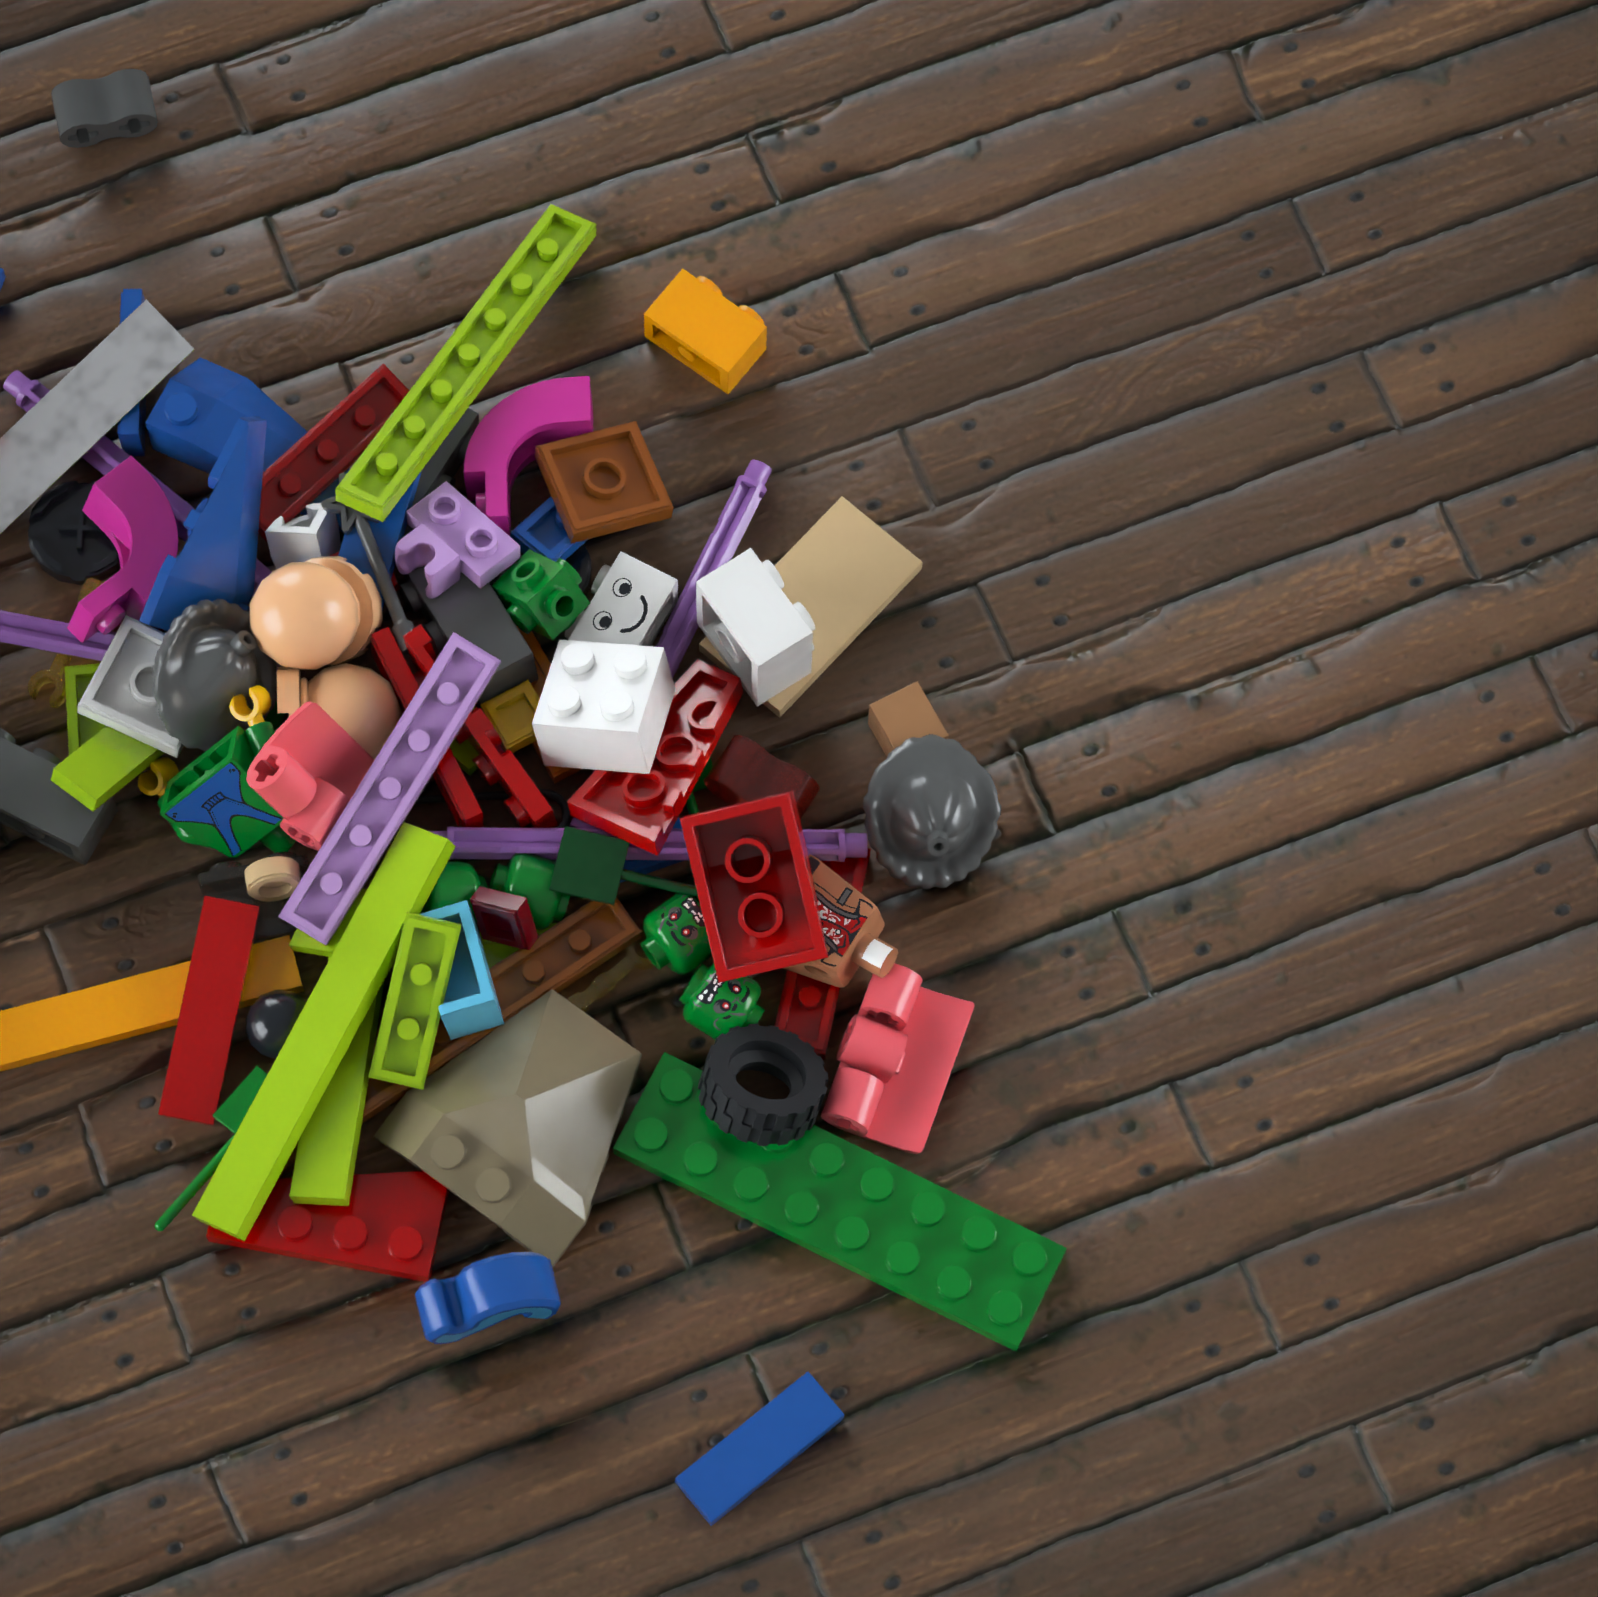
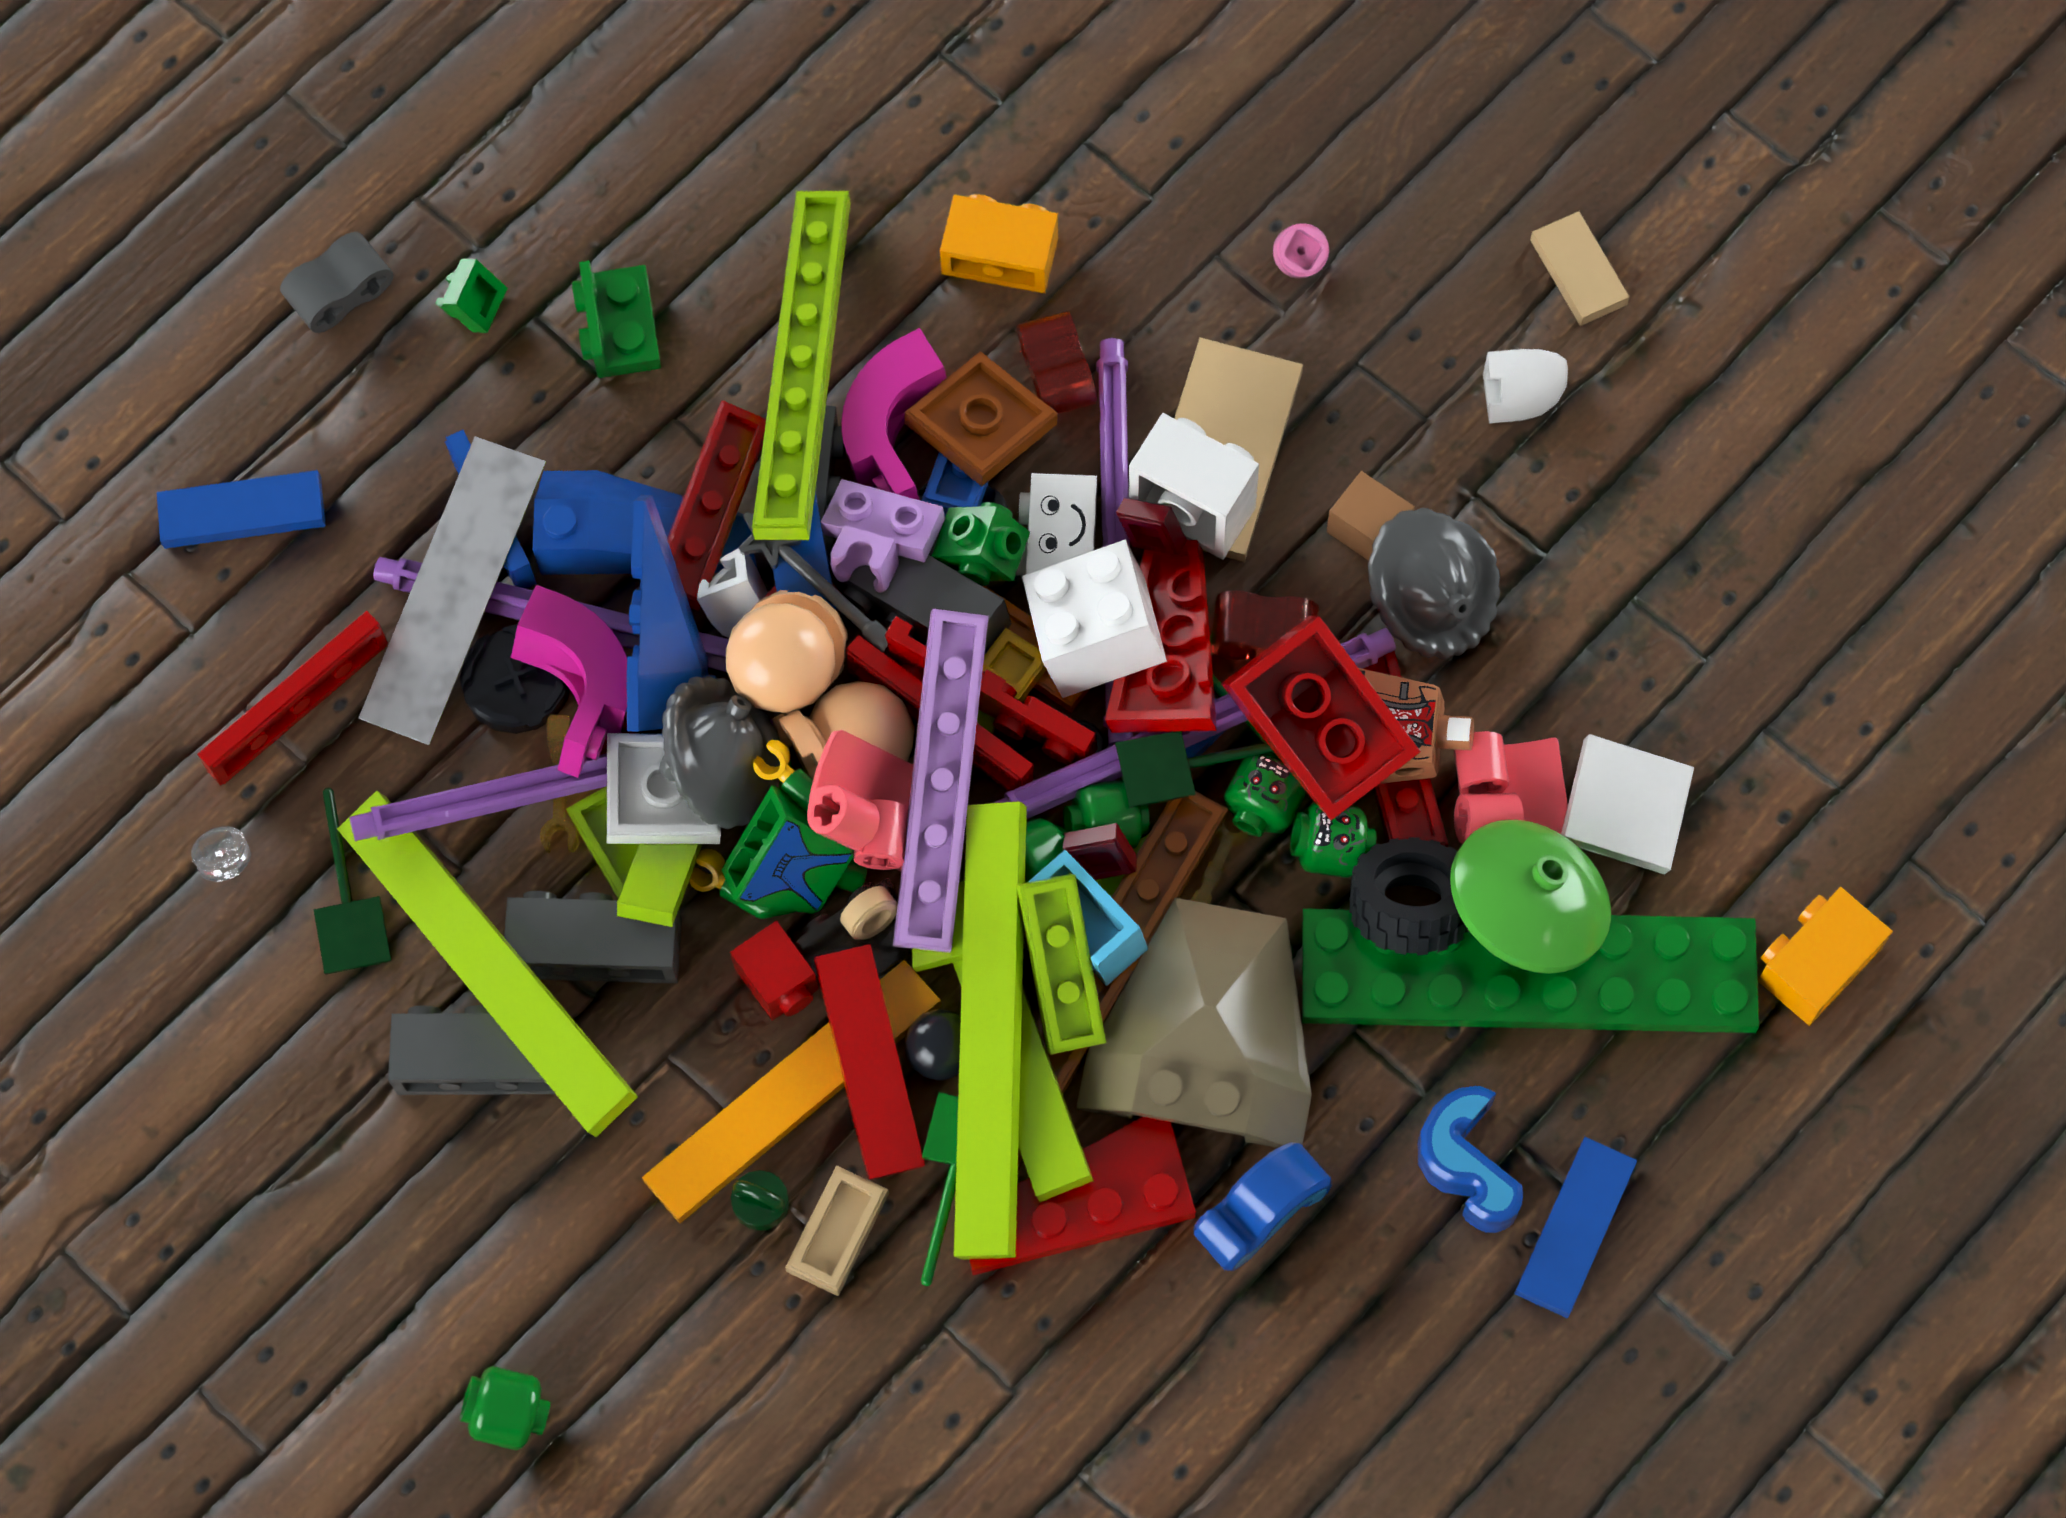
camera: 20 degrees left, 0 degrees up
none -> green tile [435,258,508,333]
none -> green bracket [572,260,662,378]
none -> red brick [730,920,819,1021]
none -> dark green tile [731,1170,789,1231]
none -> tan tile [785,1165,889,1296]
none -> clear red axle [1016,310,1097,414]
none -> dark red tile [1116,498,1187,555]
none -> bright pink tile [1273,223,1329,278]
none -> blue animal [1418,1086,1523,1233]
none -> bright green dish [1450,820,1611,973]
none -> white brick [1483,349,1568,424]
none -> tan tile [1530,211,1629,326]
none -> white tile [1561,734,1694,875]
none -> light orange brick [1758,886,1893,1026]

